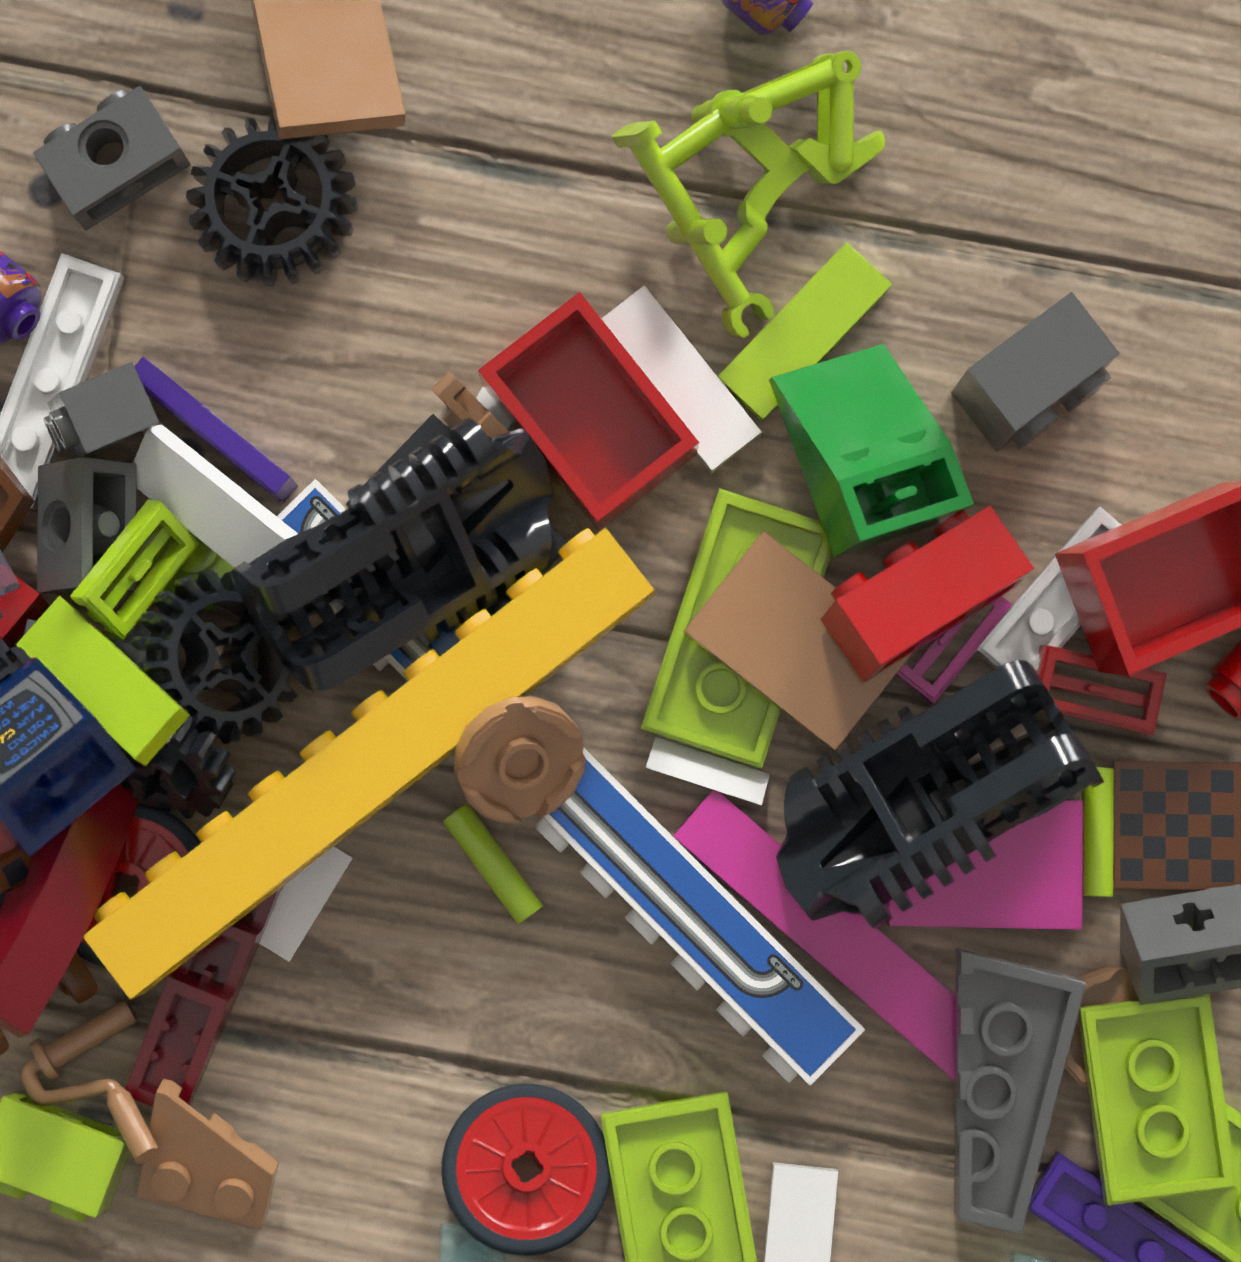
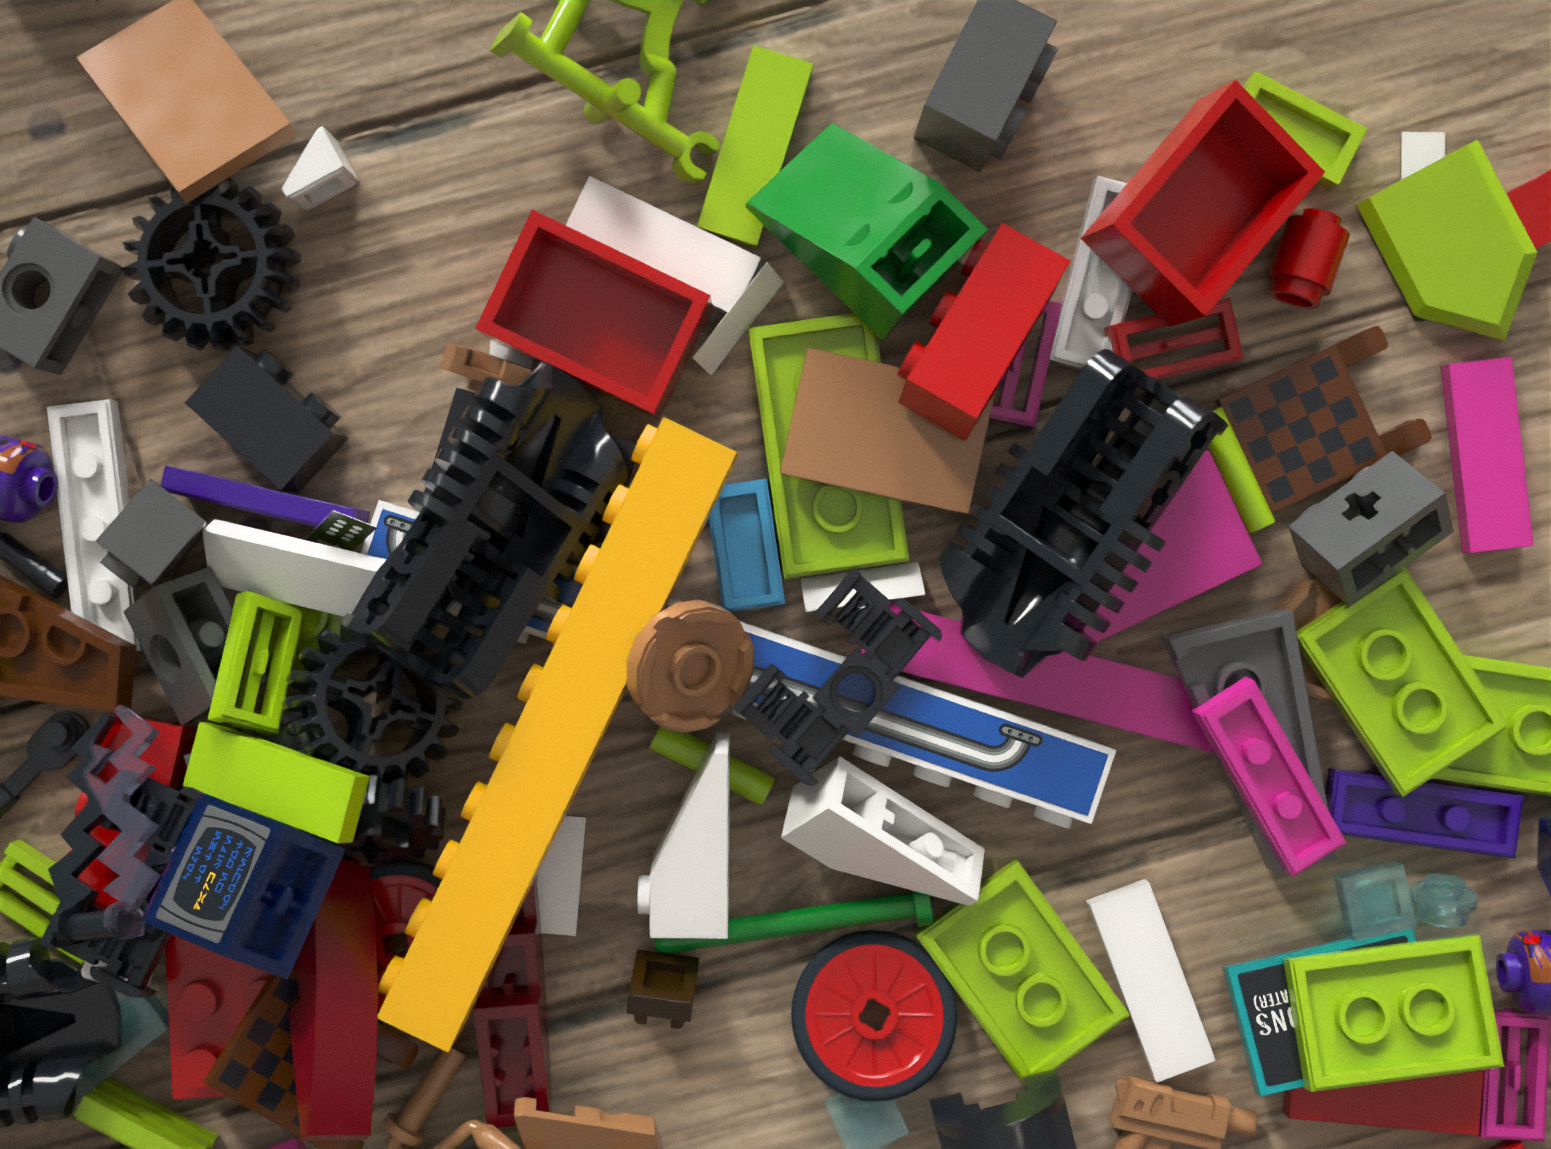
camera: 30 degrees left, 5 degrees up
none -> black brick [185,346,349,493]
none -> white slope [282,126,359,211]
none -> black sticker [305,510,377,551]
none -> dark brown tile [626,949,699,1029]
none -> white slope [638,733,730,939]
none -> green bar [654,891,934,954]
none -> white sticker [692,262,784,375]
none -> dark azure tile [709,479,785,612]
none -> black piece [733,568,942,786]
none -> white slope [781,756,985,906]
none -> dark pink tile [1191,677,1347,877]

